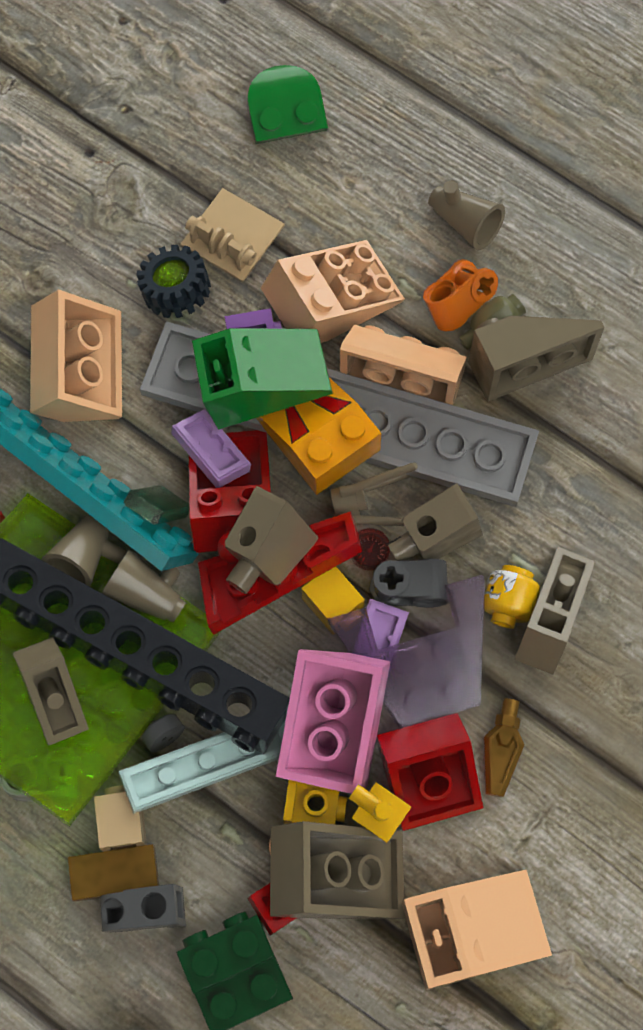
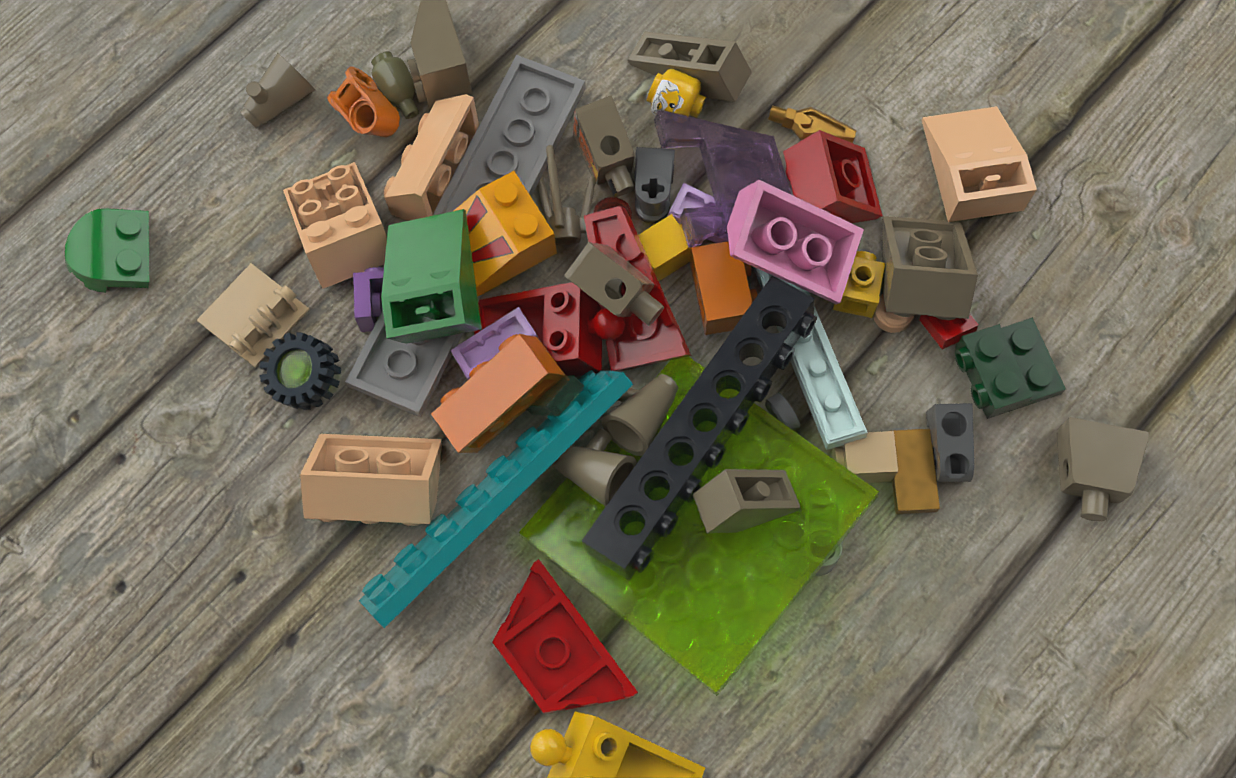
camera: 85 degrees left, 0 degrees up
yellow arm [348,782,411,843] -> none
none -> orange brick [431,334,565,453]
none -> orange brick [690,241,758,335]

